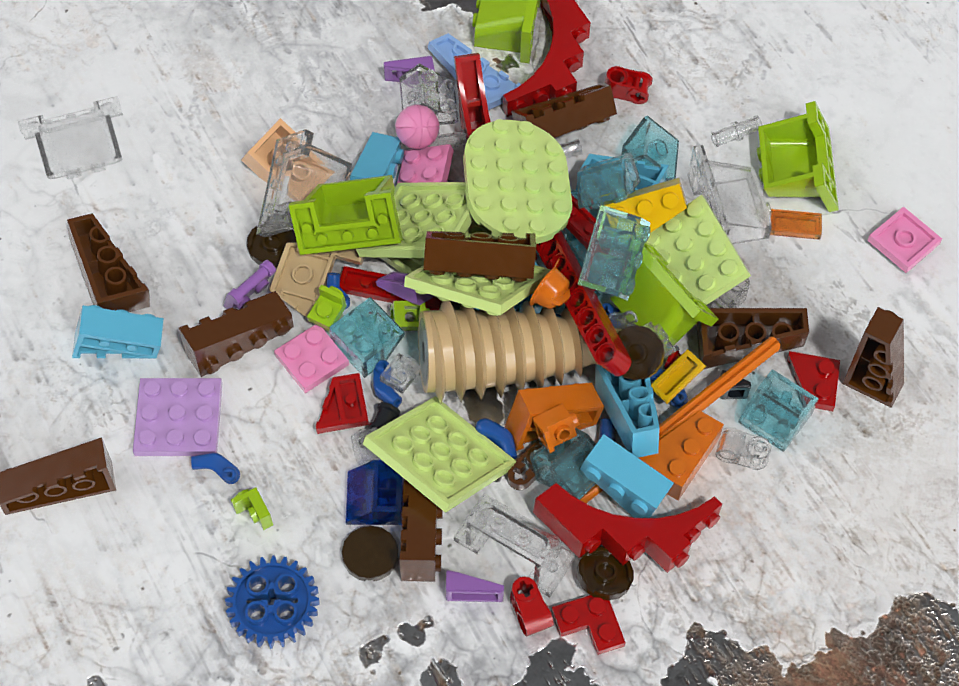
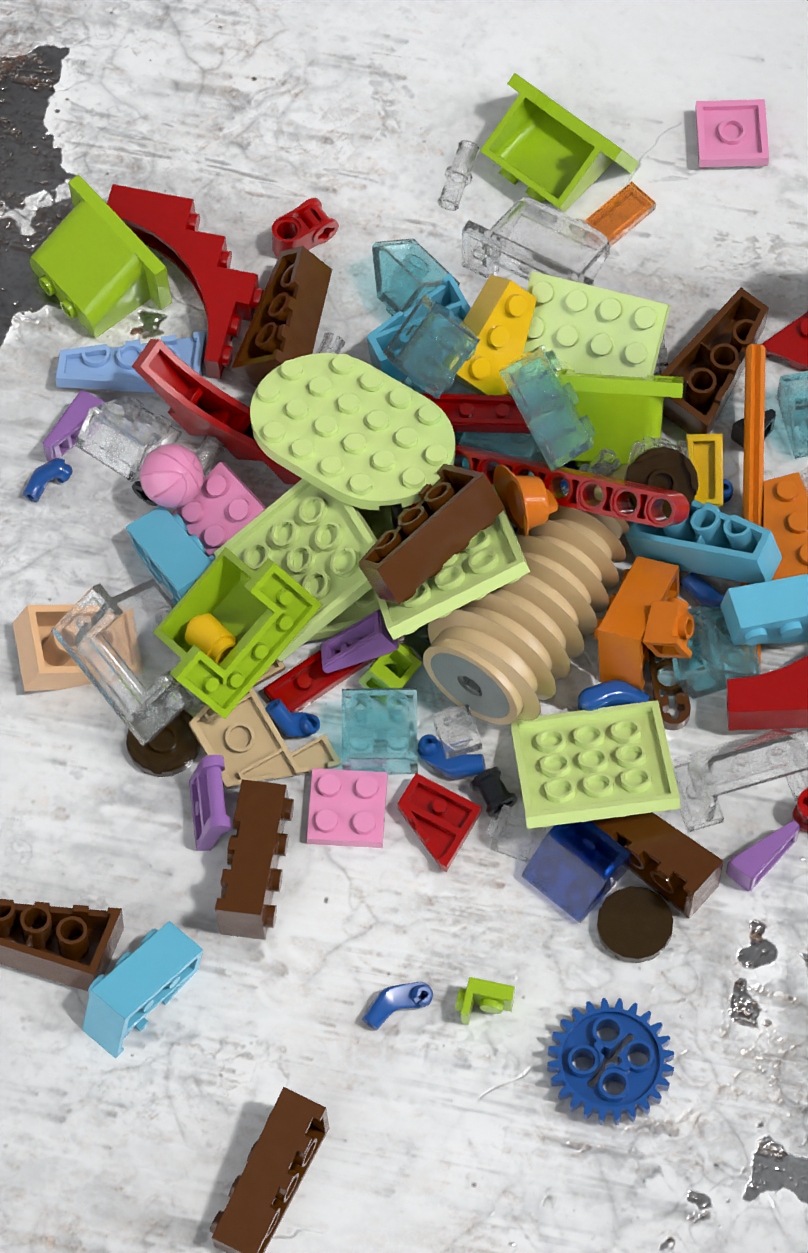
camera: 45 degrees left, 5 degrees up
lavender plate [133,378,222,456] -> none
lime bracket [307,285,347,332] -> none
none -> blue arm [22,458,73,502]
none -> yellow brick [185,613,236,665]

